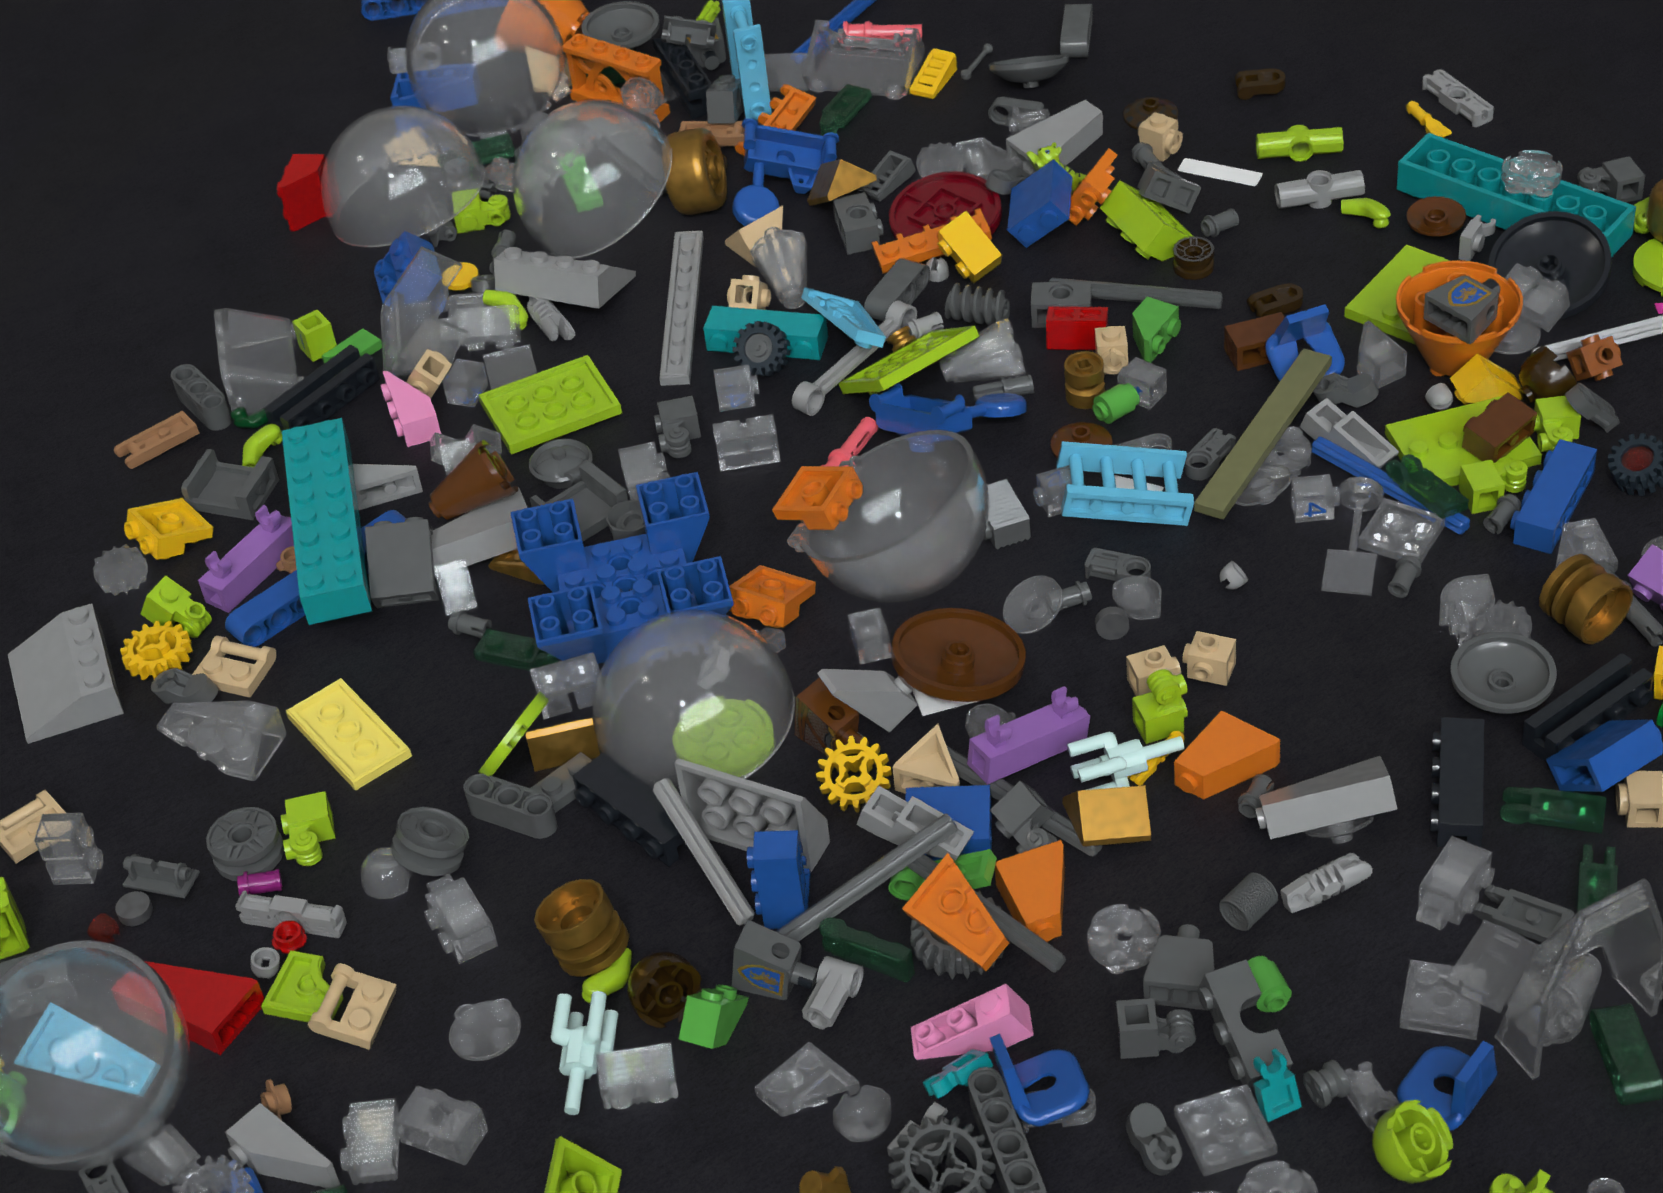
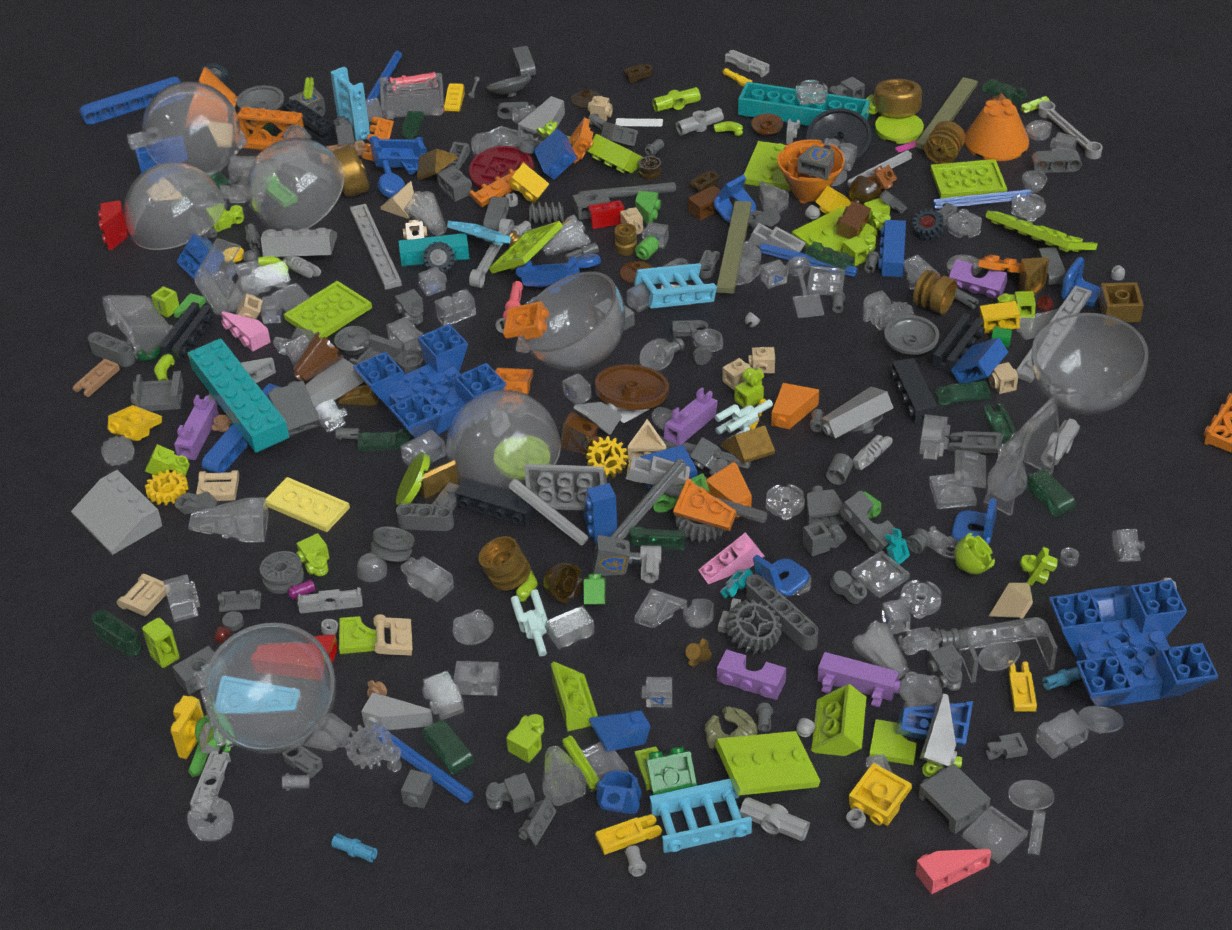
camera: 25 degrees left, 0 degrees up
red plate [272,920,307,954] -> none
dark grey hinge [661,16,717,49] -> none

